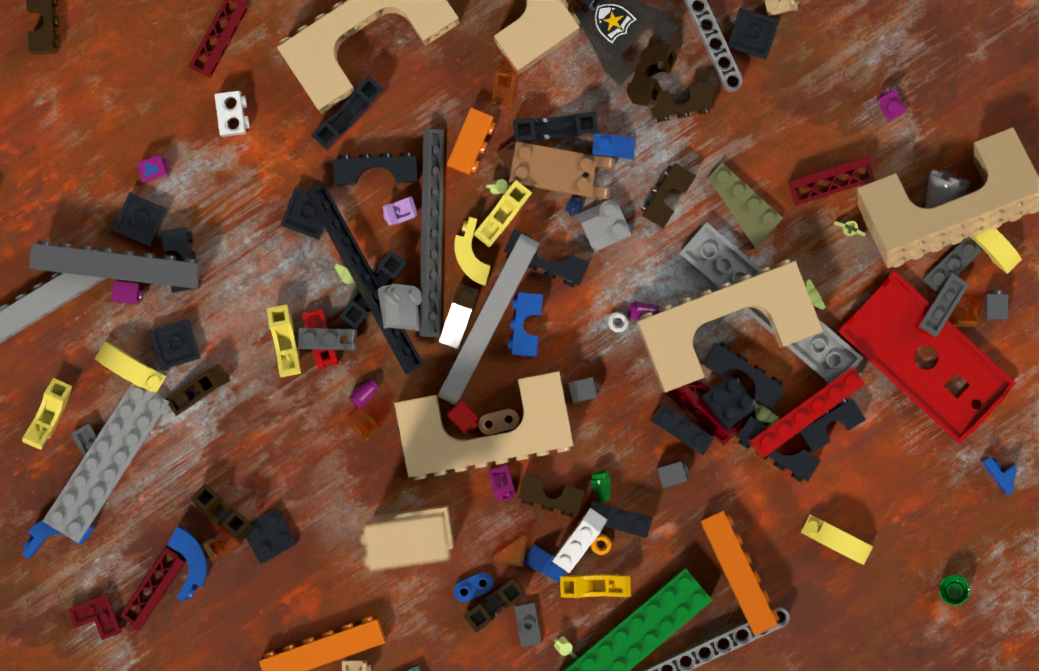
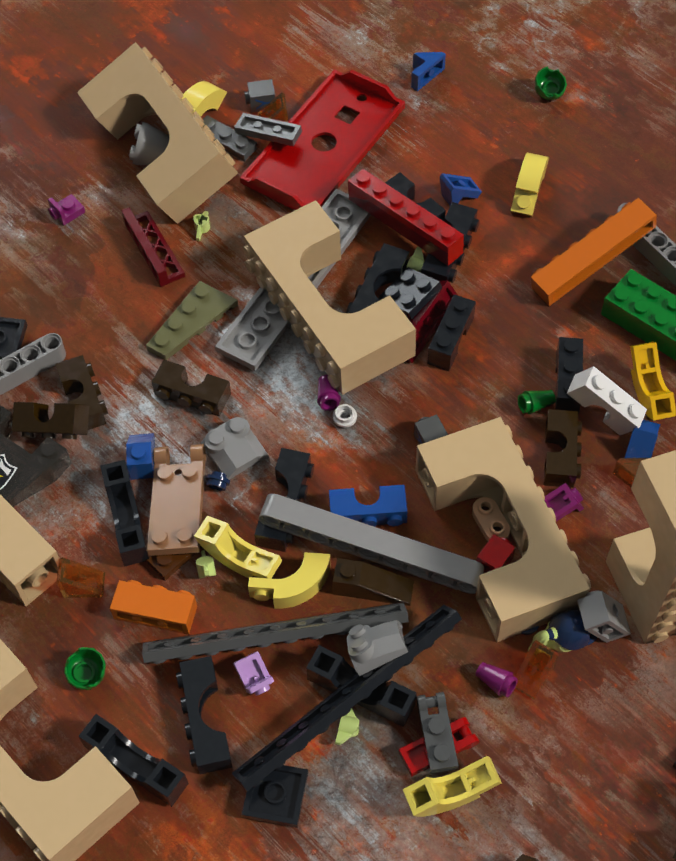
camera: 100 degrees left, 30 degrees down
dark grey brick [656,461,689,488] -> none
none -> green hair [64,647,106,690]
none -> blue slope [440,173,482,206]
none -> dark blue hair [528,610,598,654]
none -> light grey brick [577,591,631,643]

